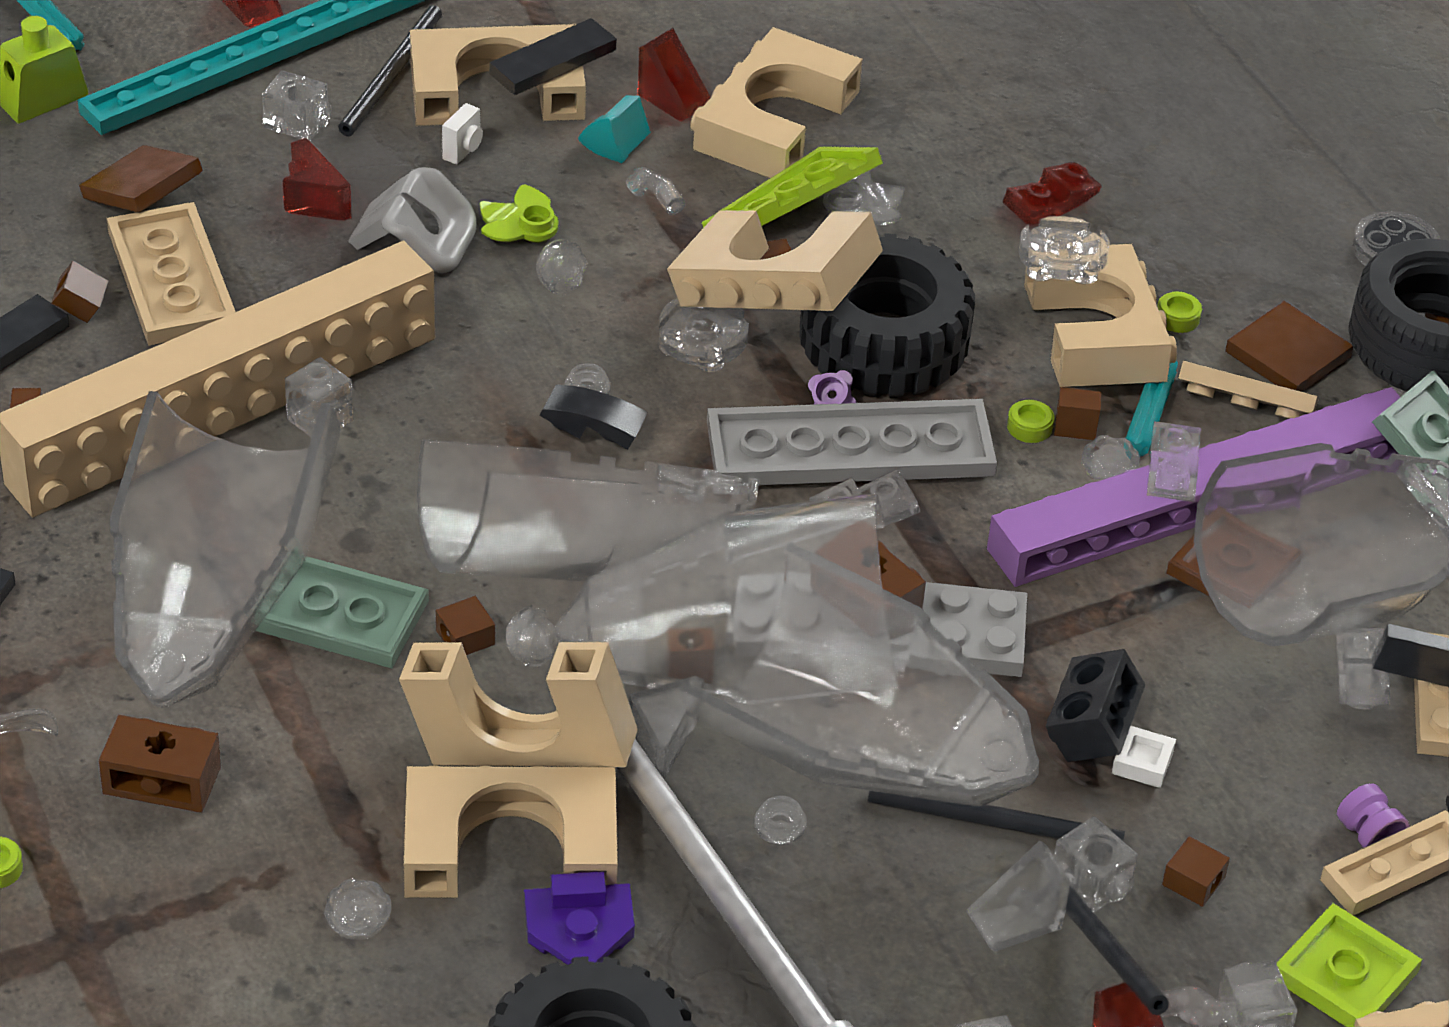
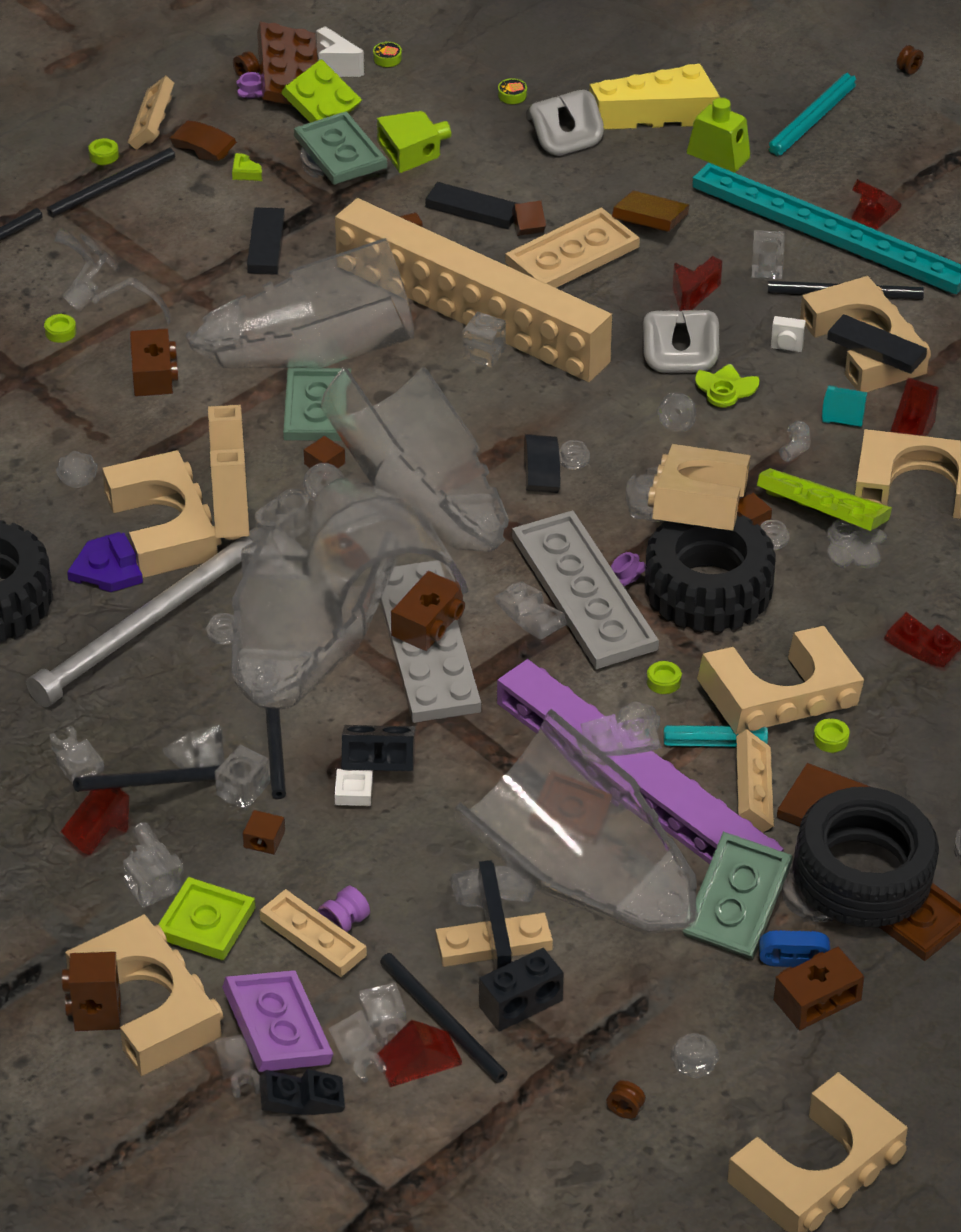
camera: 75 degrees right, 0 degrees up
clear plate [1018,216,1109,284] -> none
reddish brown piece [1054,387,1102,441] -> none

